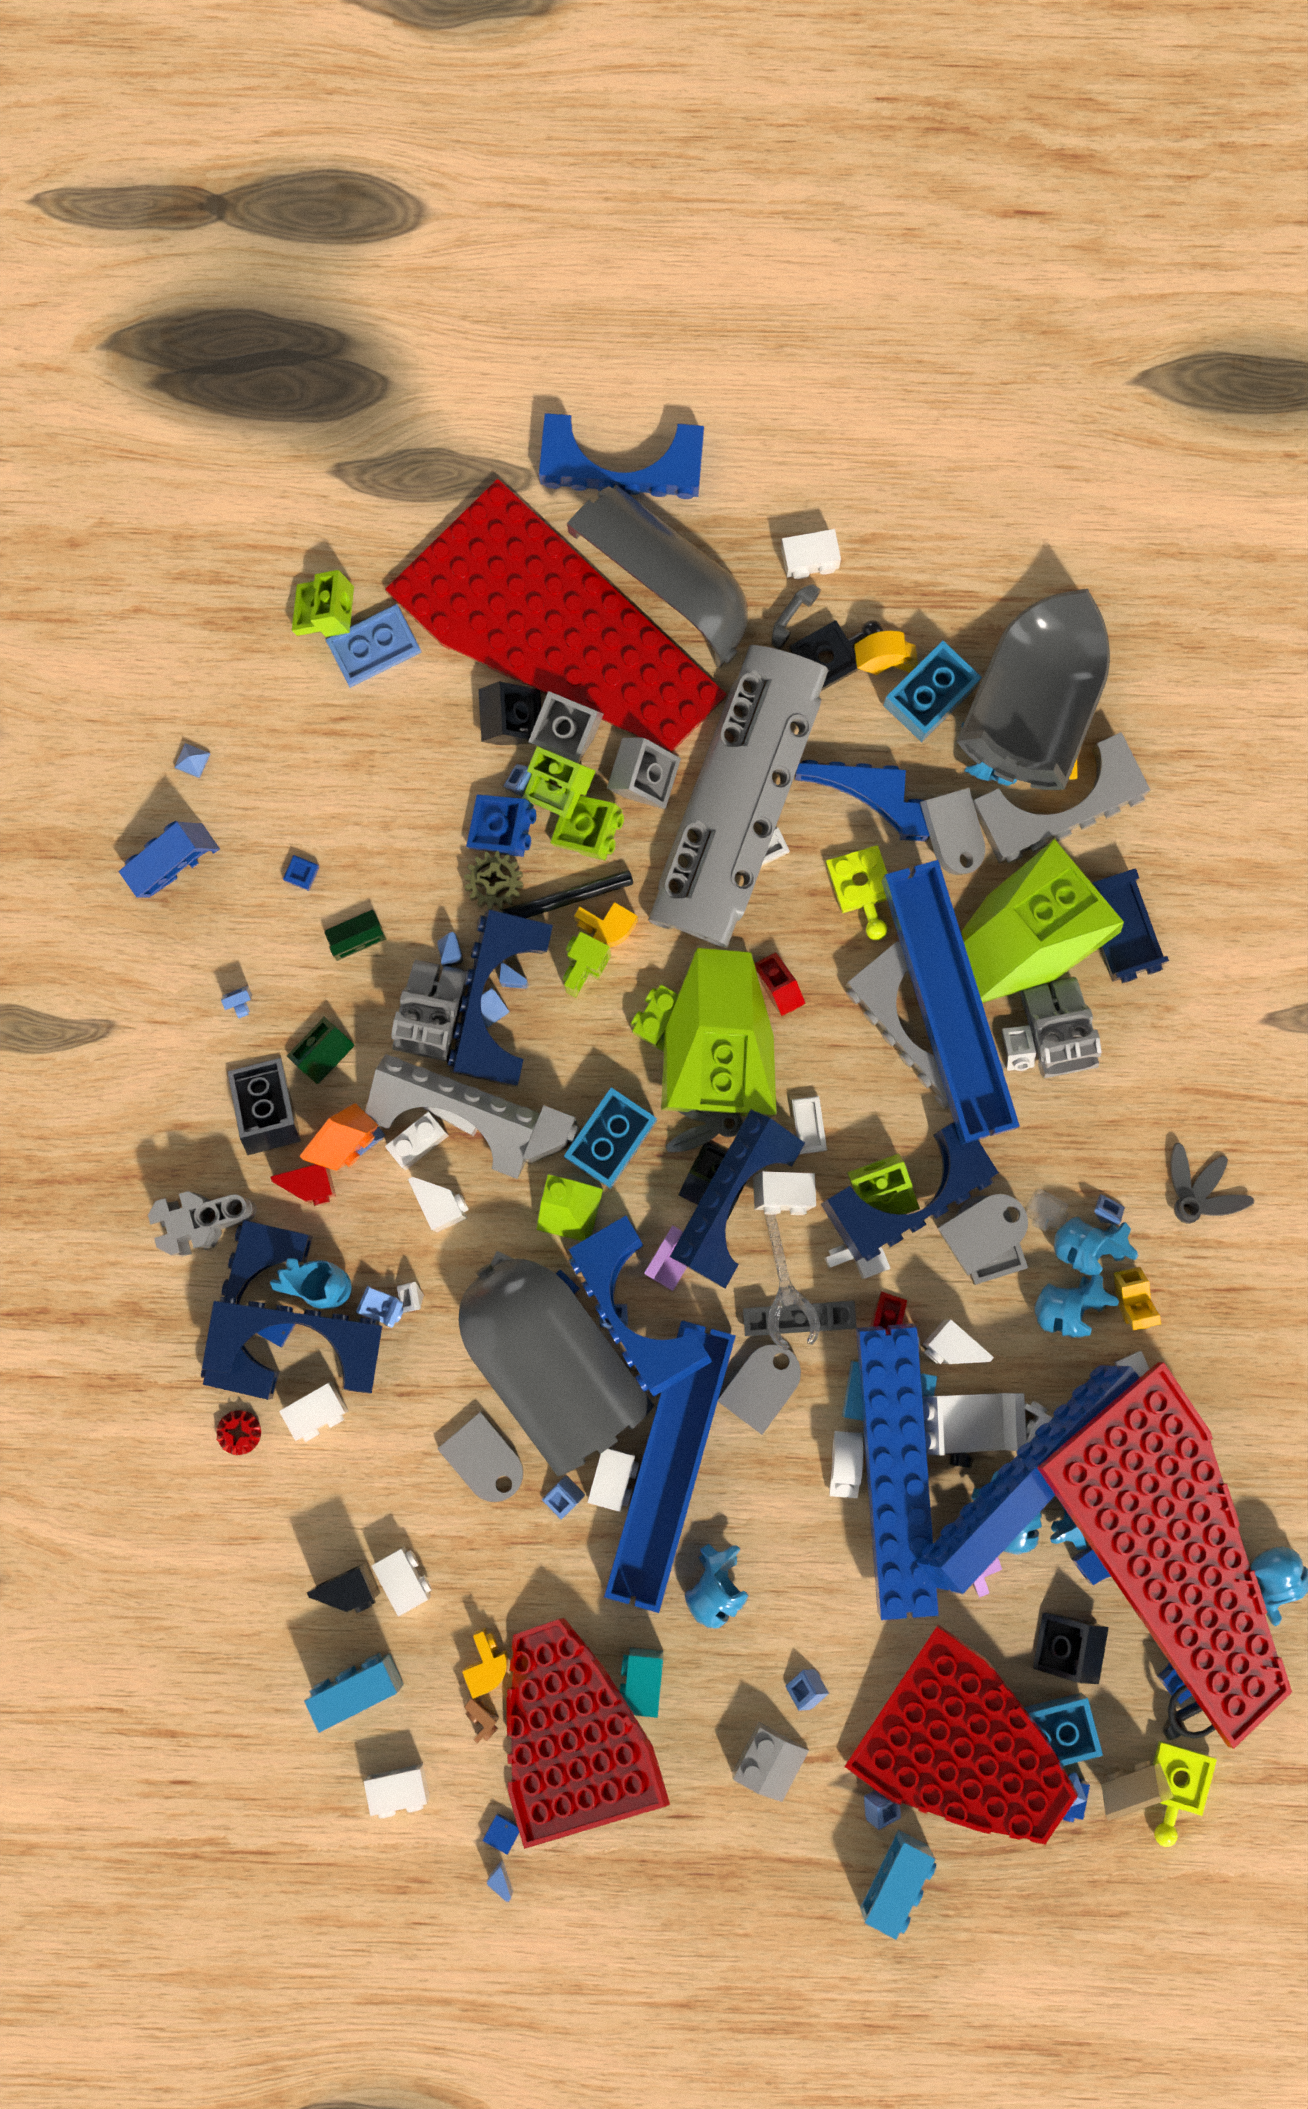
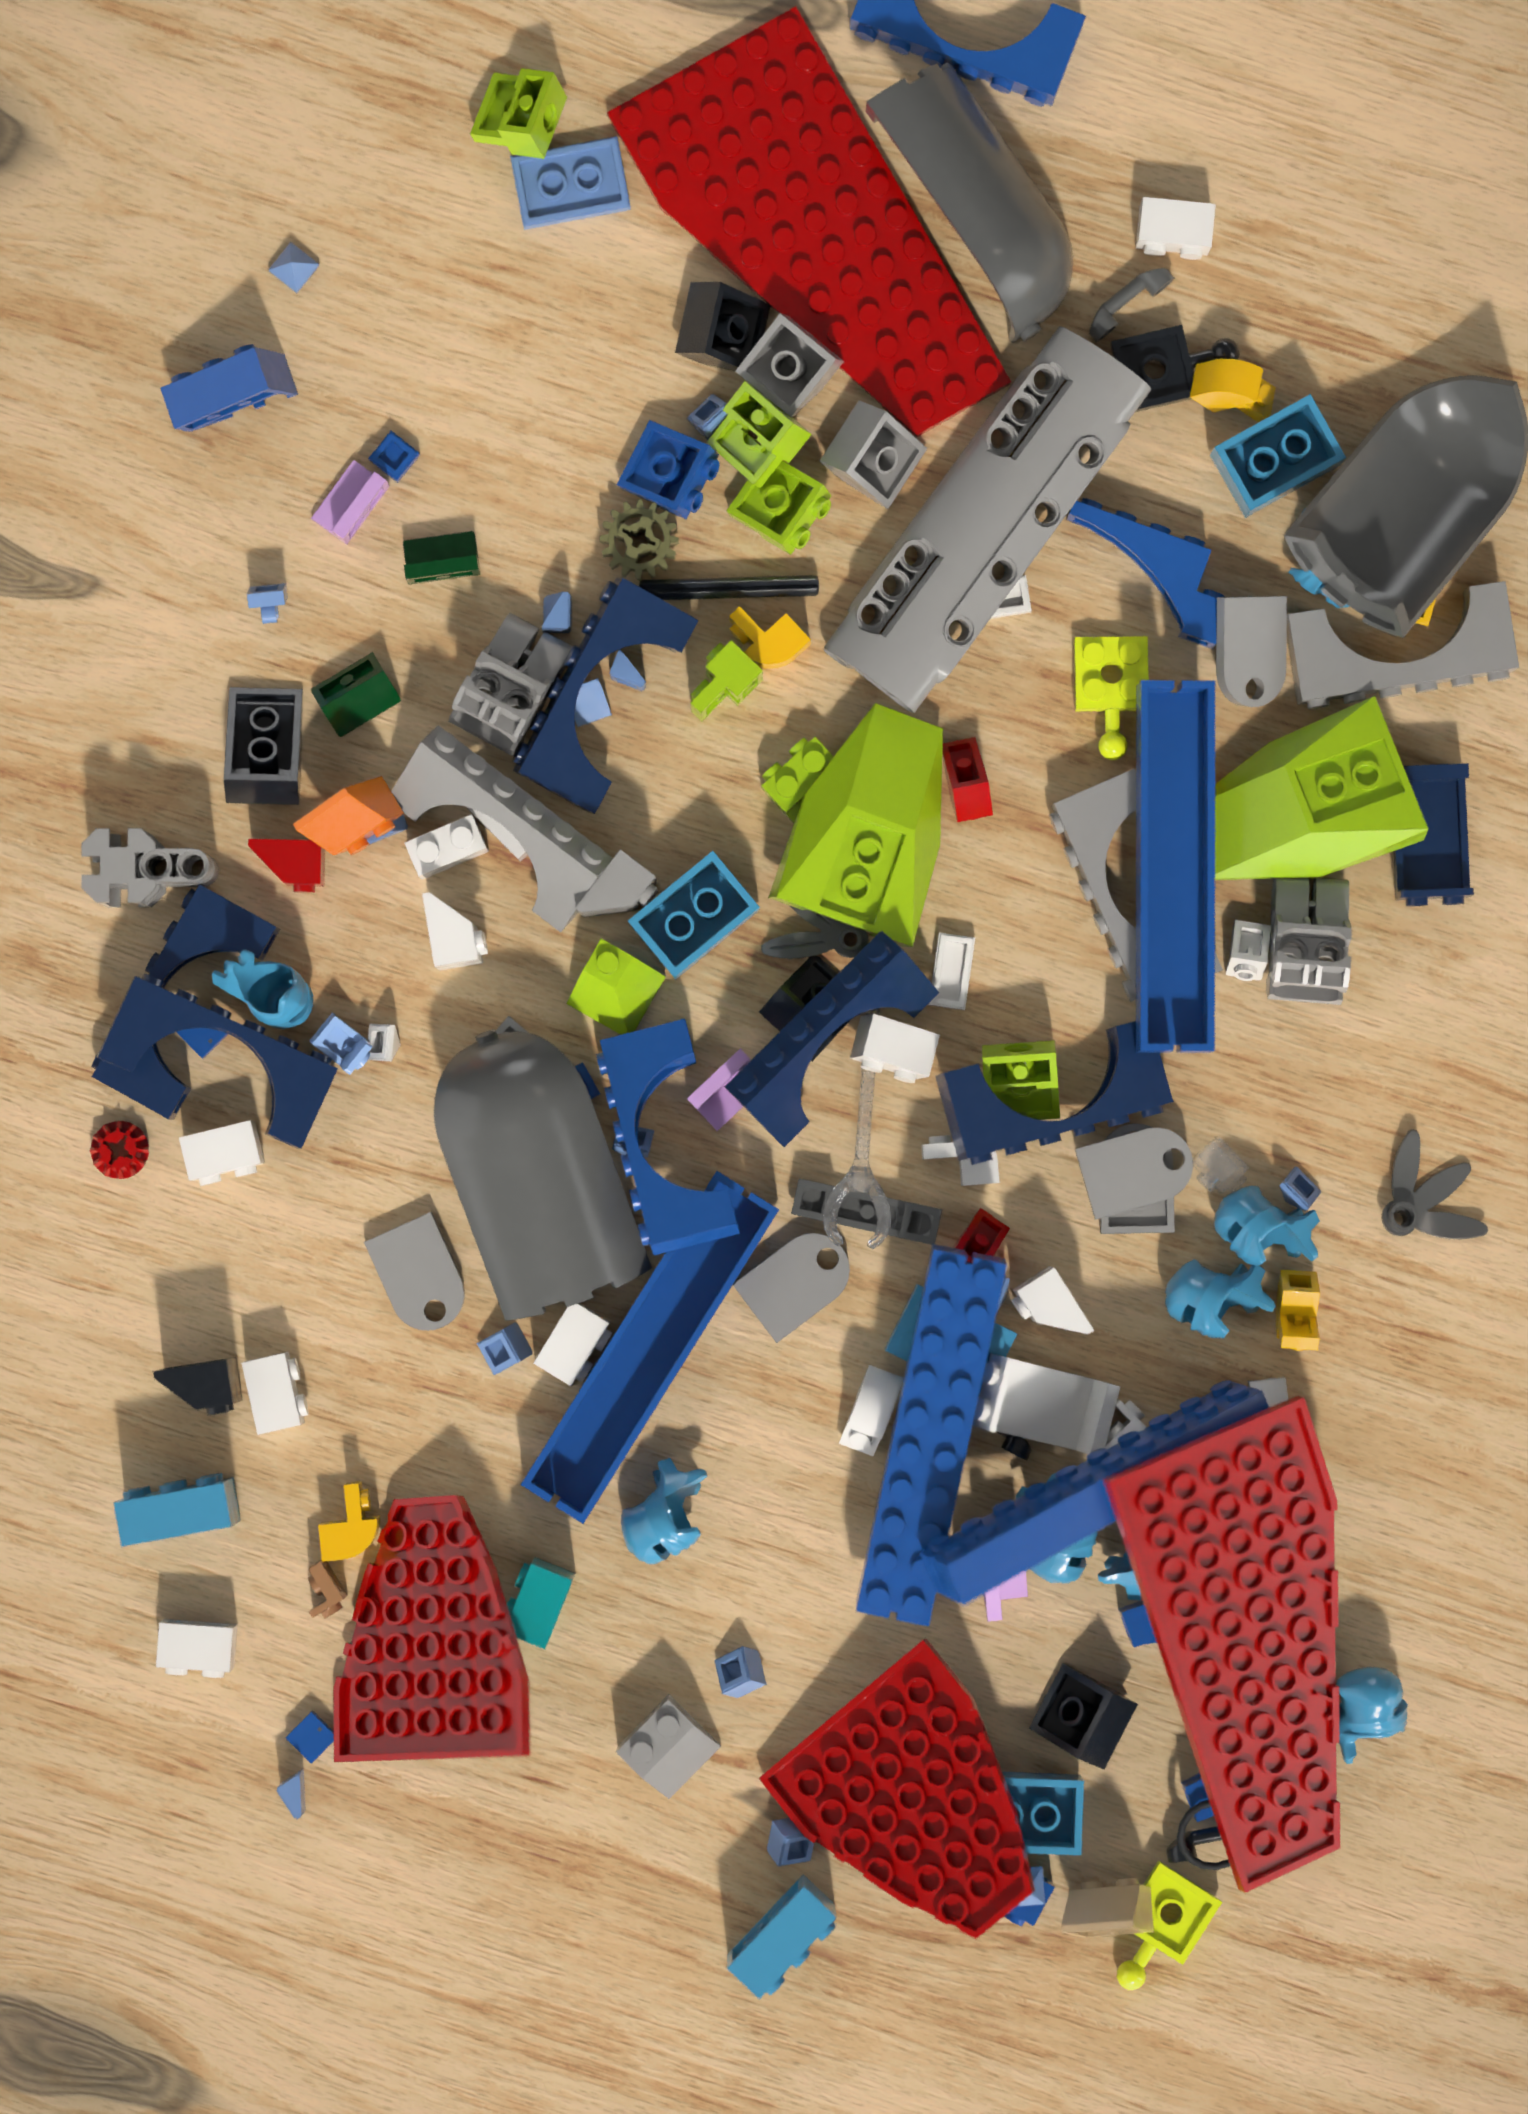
camera: 10 degrees right, 5 degrees up
none -> lavender panel [311,460,390,545]

